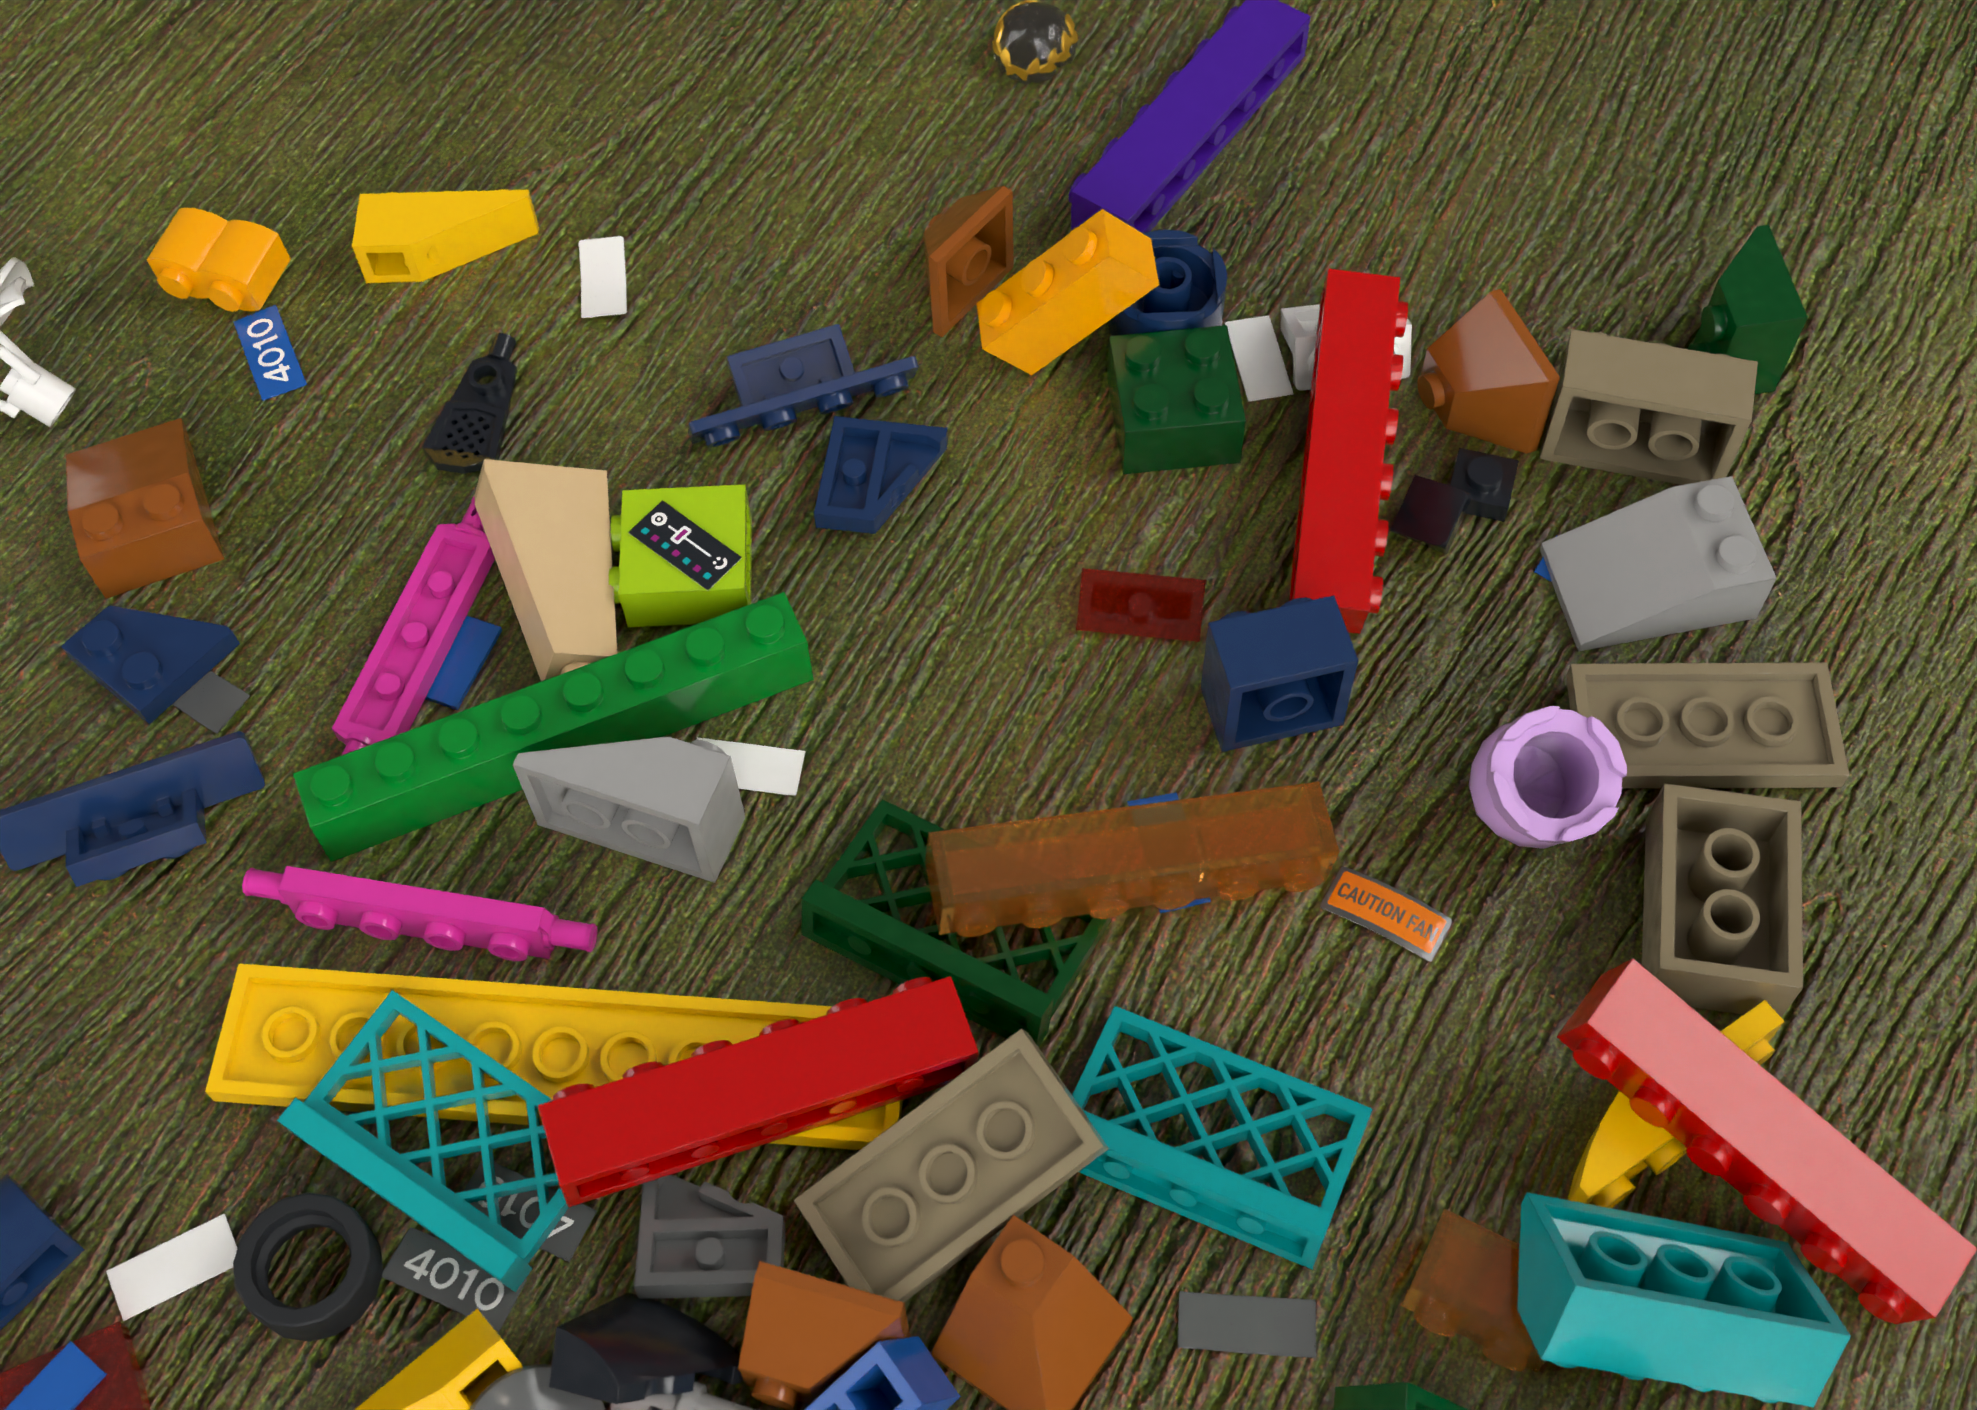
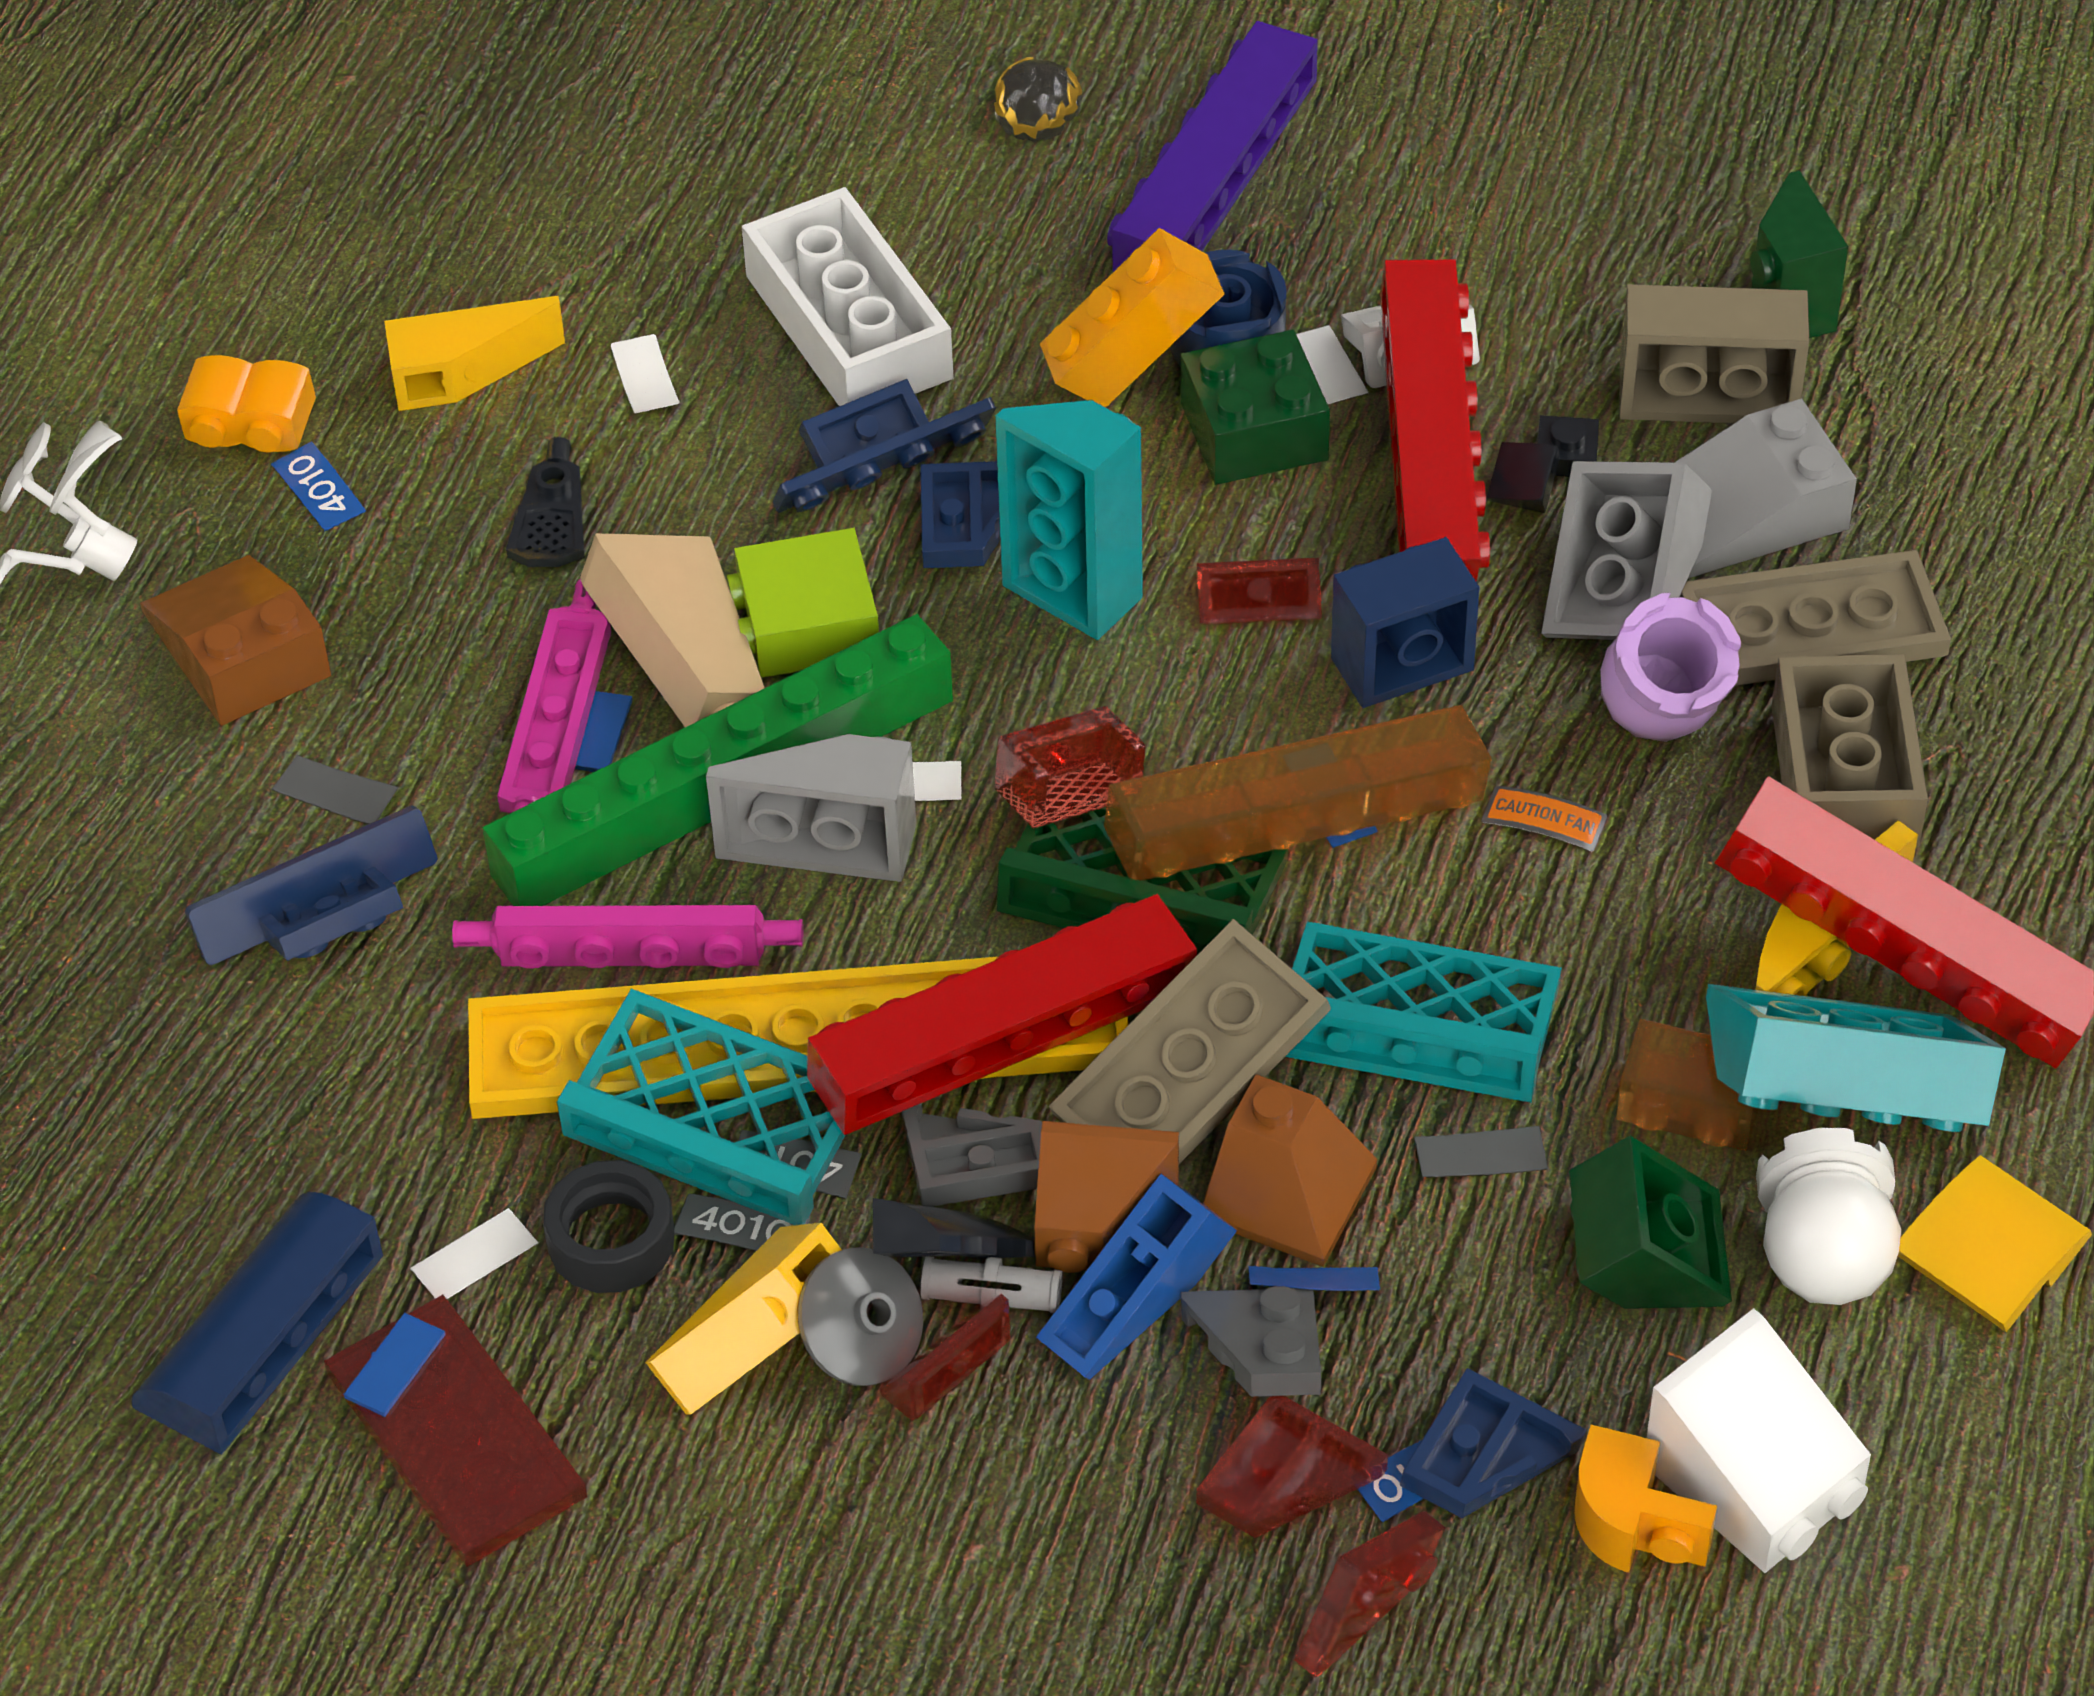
camera: 10 degrees left, 10 degrees down
dark blue wing [61,605,240,724] -> none
black sticker [628,500,742,591] -> none
dark orange slope [923,186,1014,337] -> none
dark orange slope [1417,288,1560,454] -> none
none -> white brick [742,187,954,406]
none -> clear red panel [994,706,1145,829]
none -> teal slope [995,400,1143,641]
none -> light grey slope [1541,461,1712,640]

